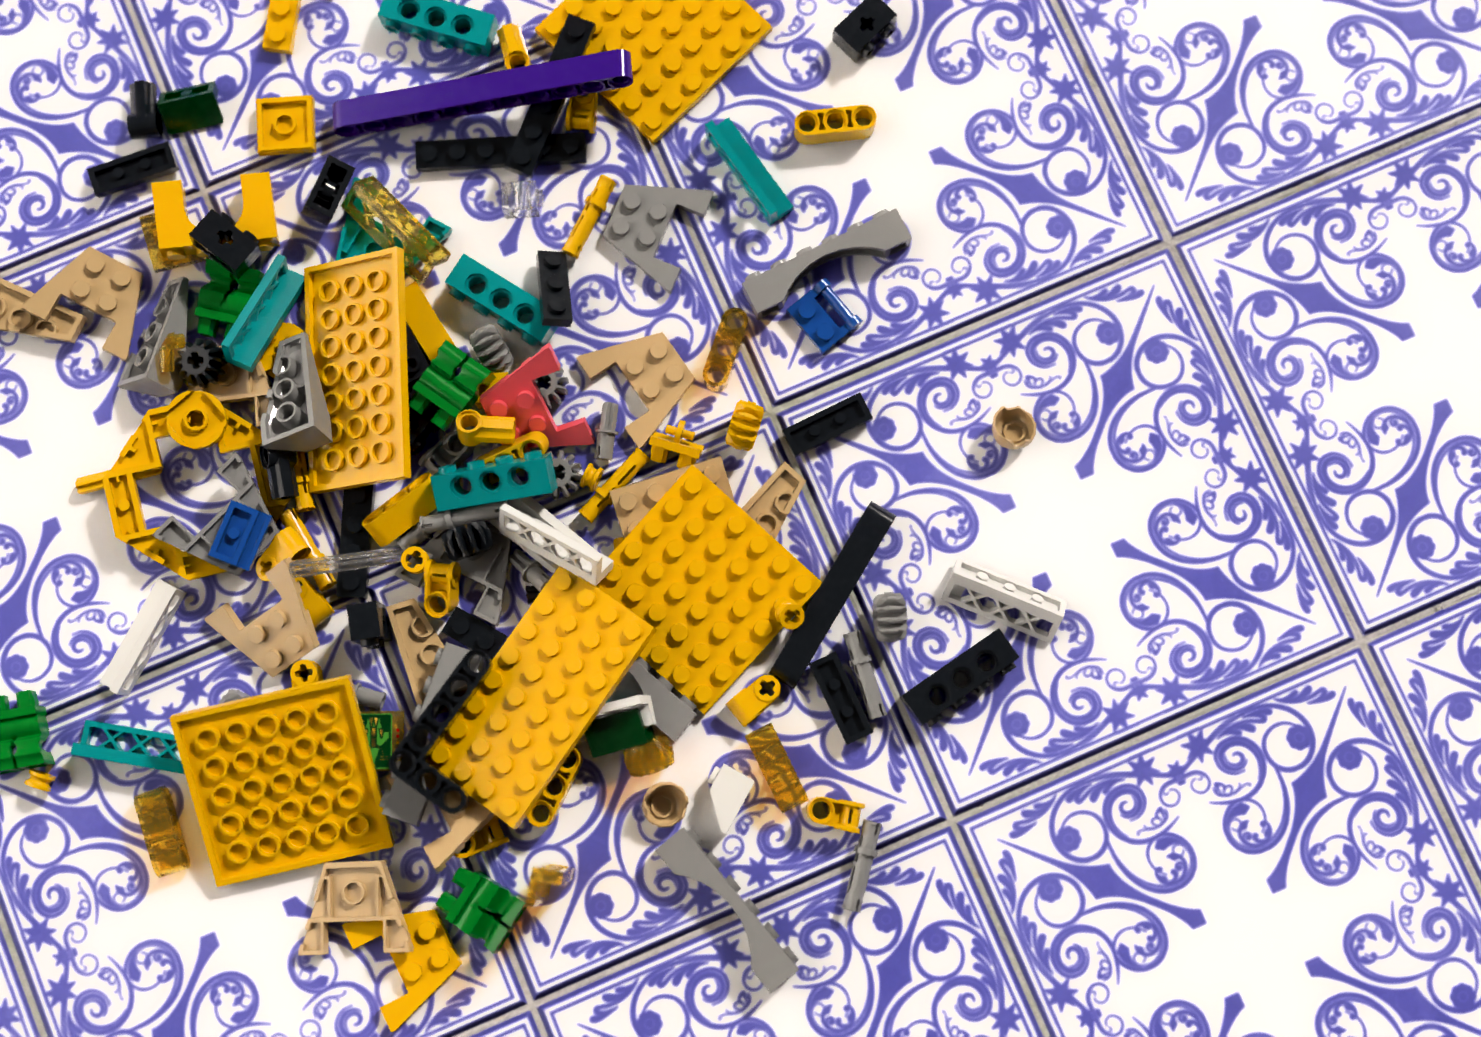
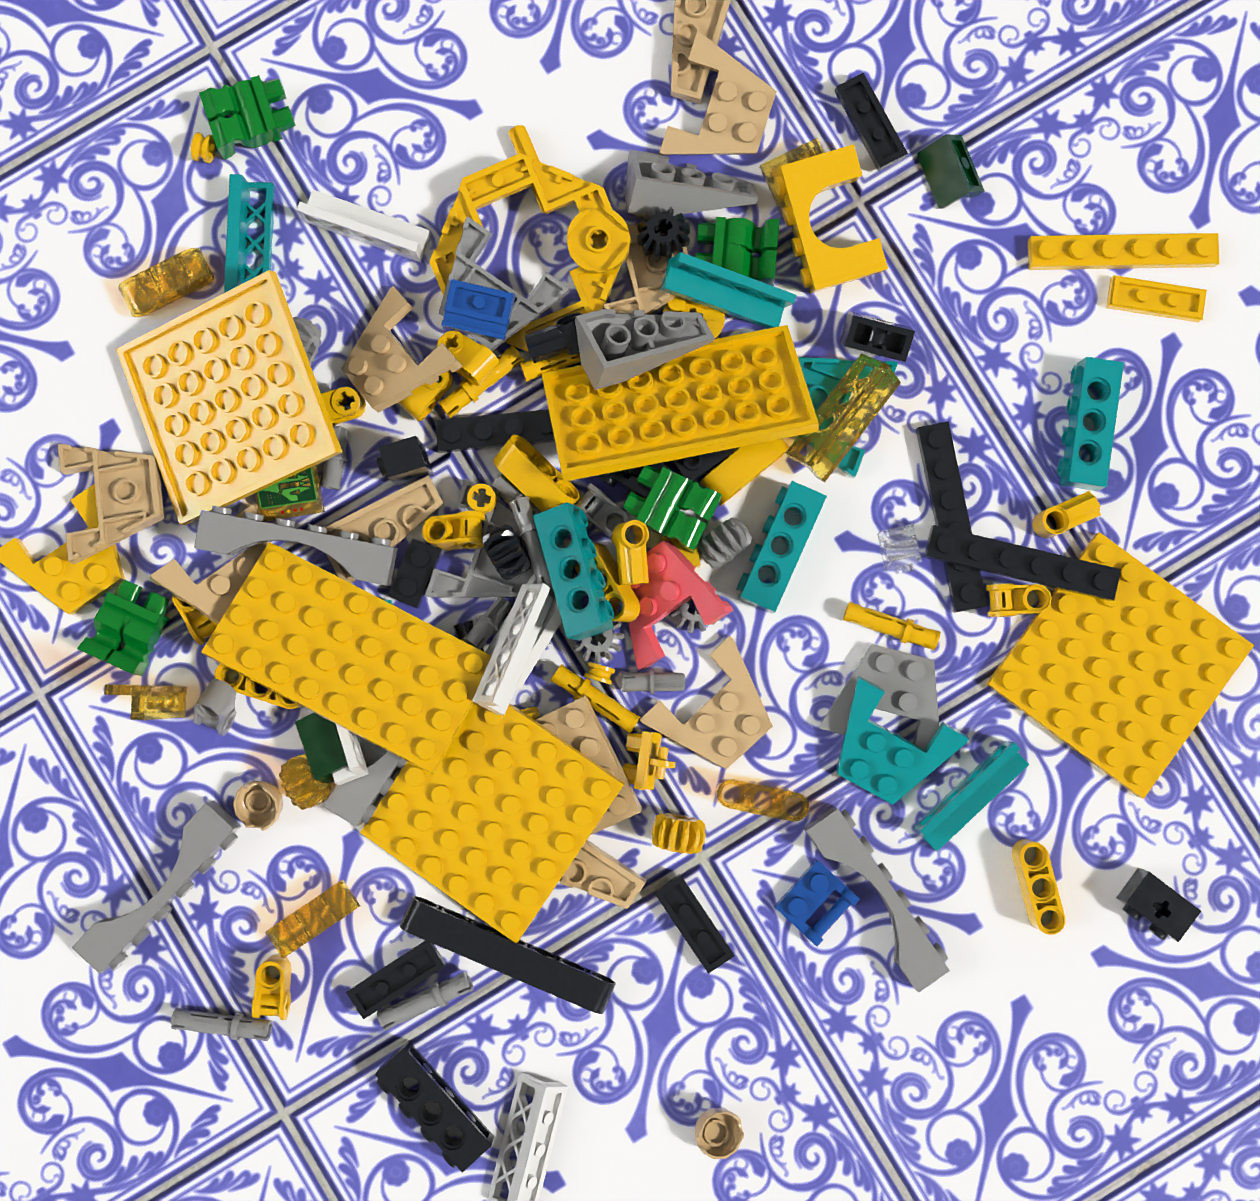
camera: 80 degrees right, 5 degrees up
black piece [127,80,163,140] -> none
clear yellow arm [159,332,186,372] -> none
black brick [189,209,261,279] -> none
yellow plate [256,95,316,156] -> none
clear axle [289,546,404,578] -> none
dark purple beam [332,49,633,137] -> none
black beam [389,649,493,813] -> none
black plate [536,250,573,327] -> none
white slope [707,764,755,834] -> none
yellow piece [725,675,781,727] -> none
yellow bush [775,600,805,630] -> none
light grey gear [872,592,908,642] -> none
none -> light grey piece [193,679,237,736]
none -> teal wing [836,675,969,805]

